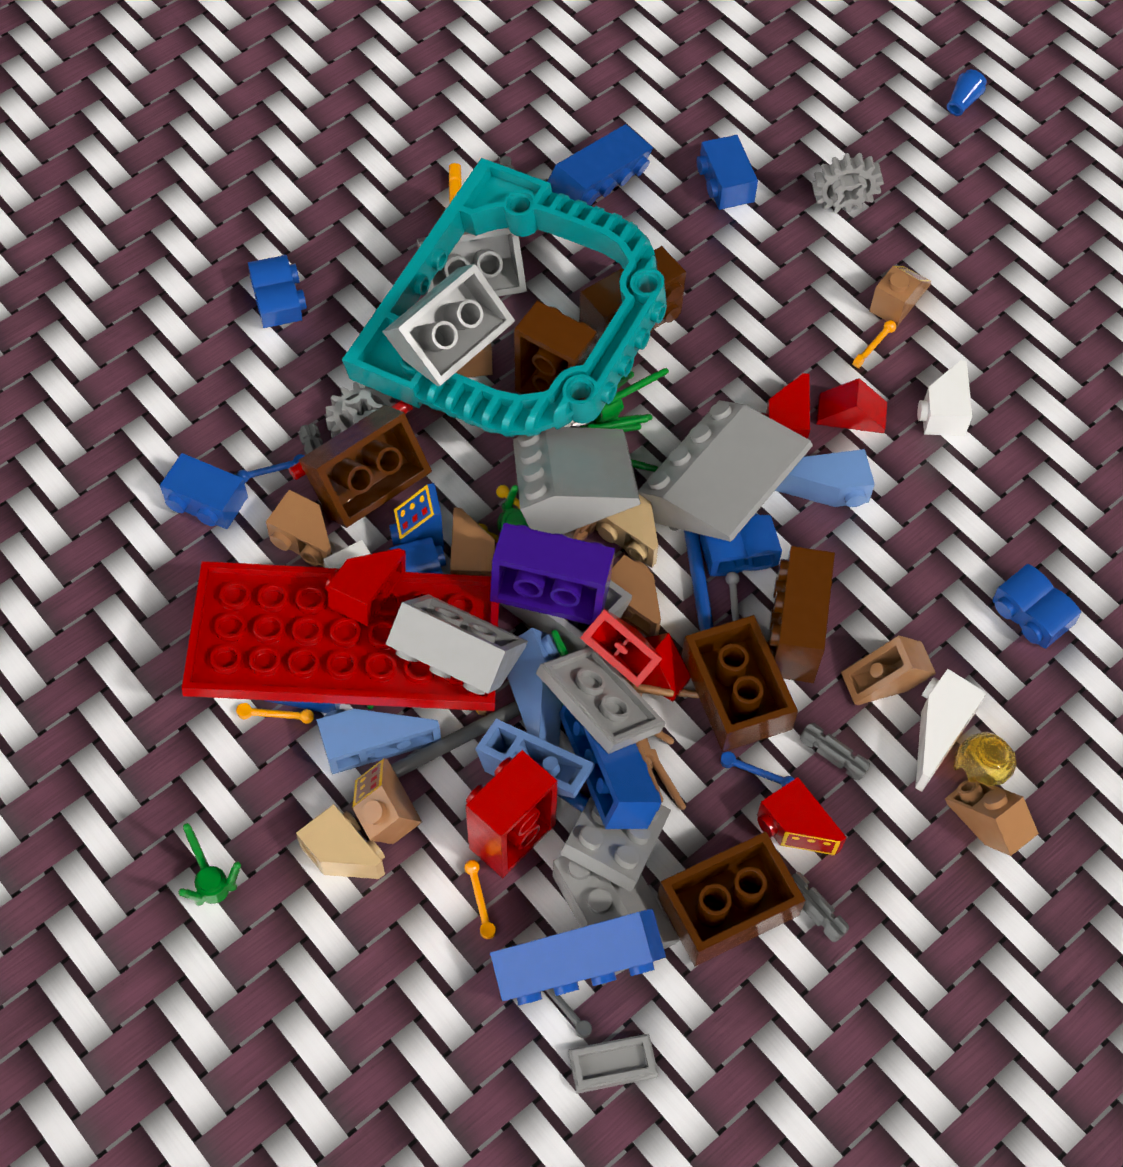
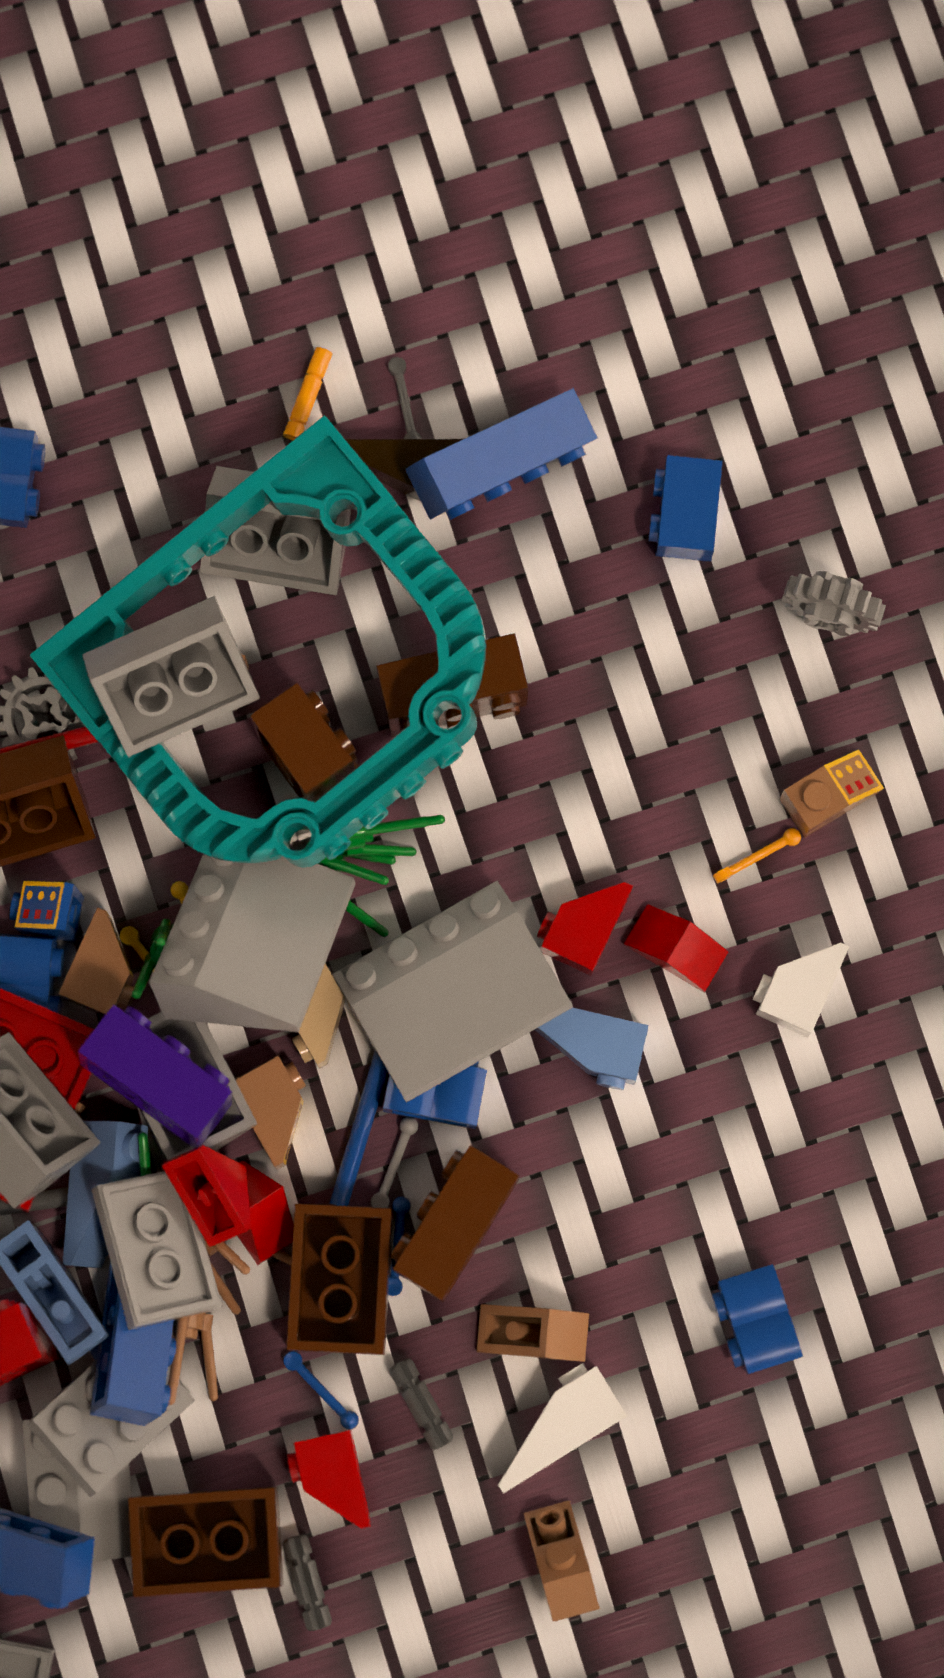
camera: 25 degrees right, 20 degrees up
clear yellow hair [953,732,1017,786] -> none

